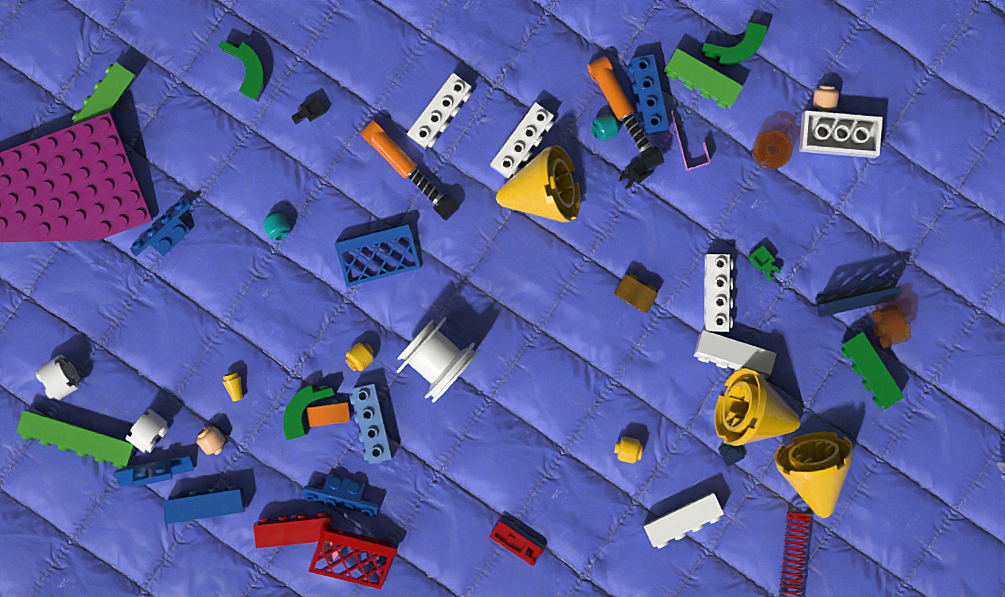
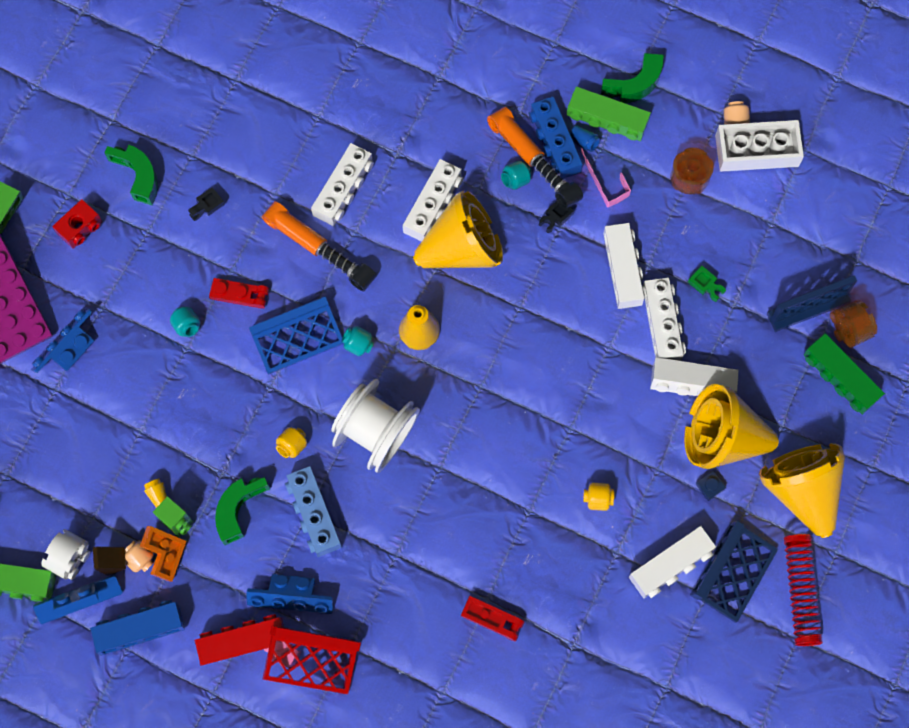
camera: 10 degrees left, 15 degrees down
orange slope [307,402,350,427] -> none
pearl gold brick [613,273,658,314] -> none
none -> red brick [52,199,102,249]
none -> dark brown slope [93,547,126,576]
none -> orange plate [140,526,186,582]
none -> bright green brick [153,496,193,537]
none -> red plate [209,278,269,309]
none -> teal head [341,326,374,356]
none -> yellow cone [399,305,440,350]
none -> blue cone [570,125,600,152]
none -> white brick [603,223,647,309]
none -> dark blue fence [690,521,778,623]

